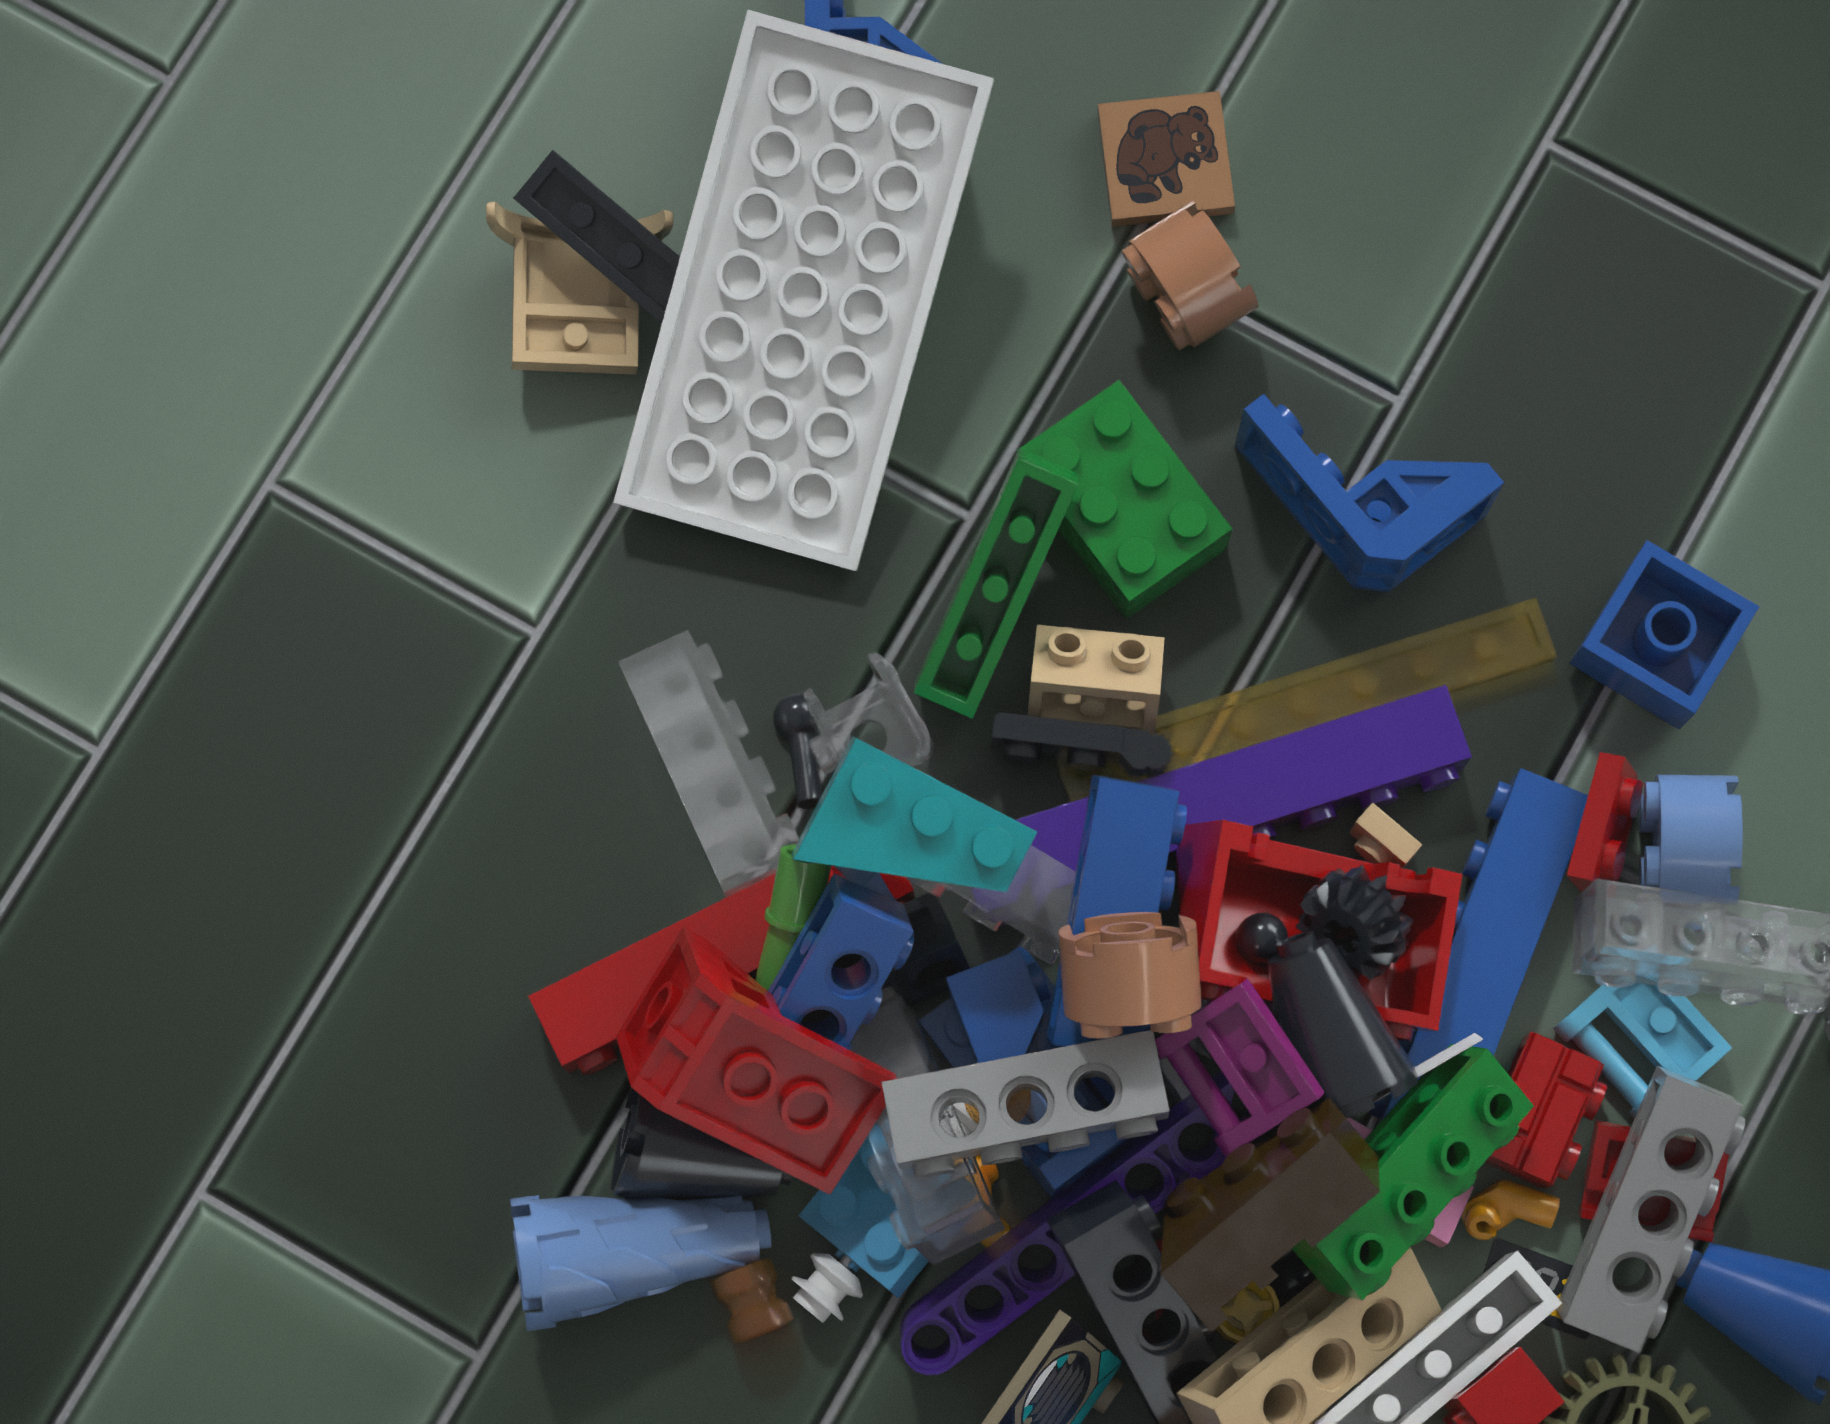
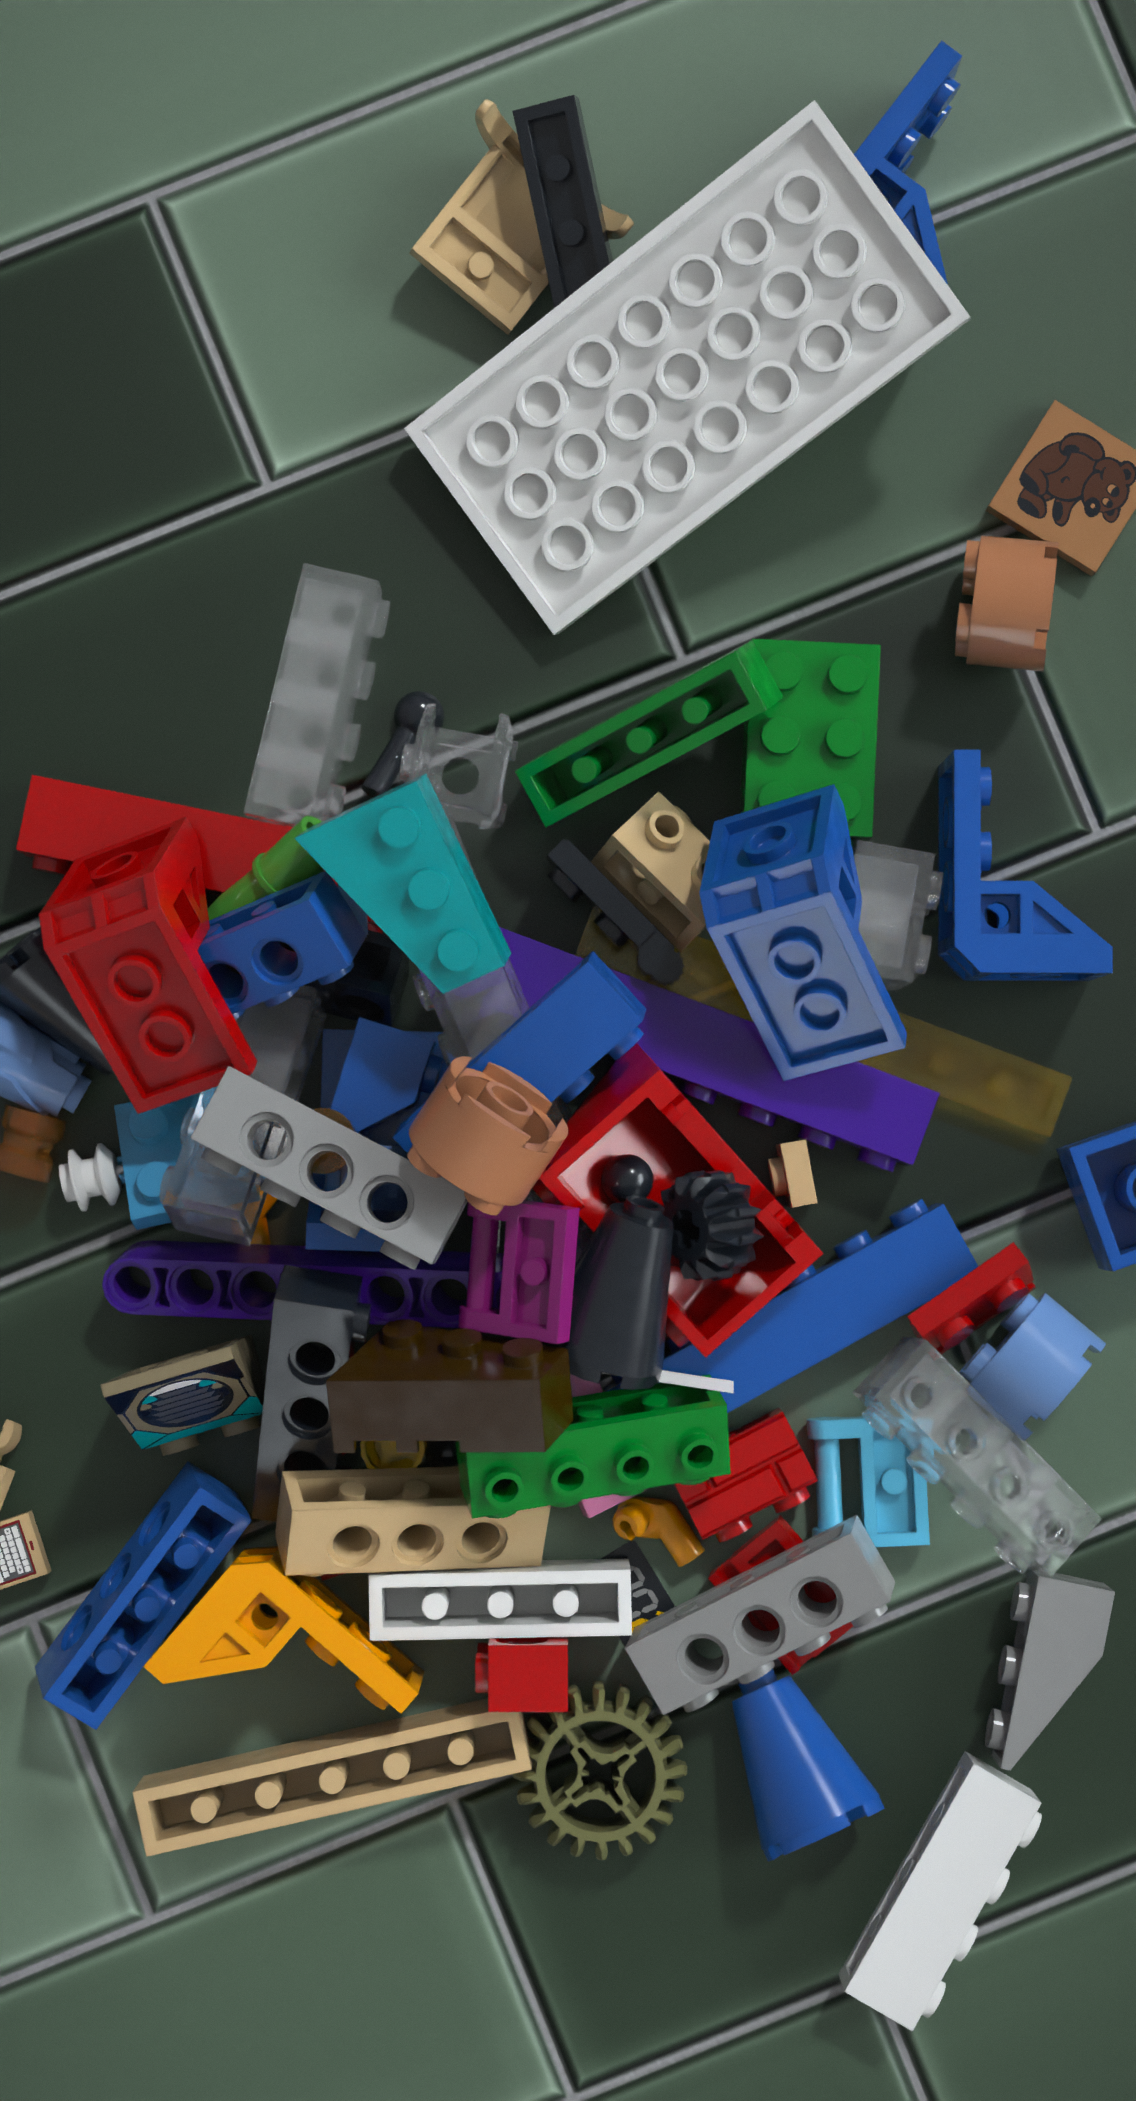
camera: 30 degrees right, 10 degrees up
none -> blue bracket [699,784,907,1081]
none -> clear brick [852,840,943,991]

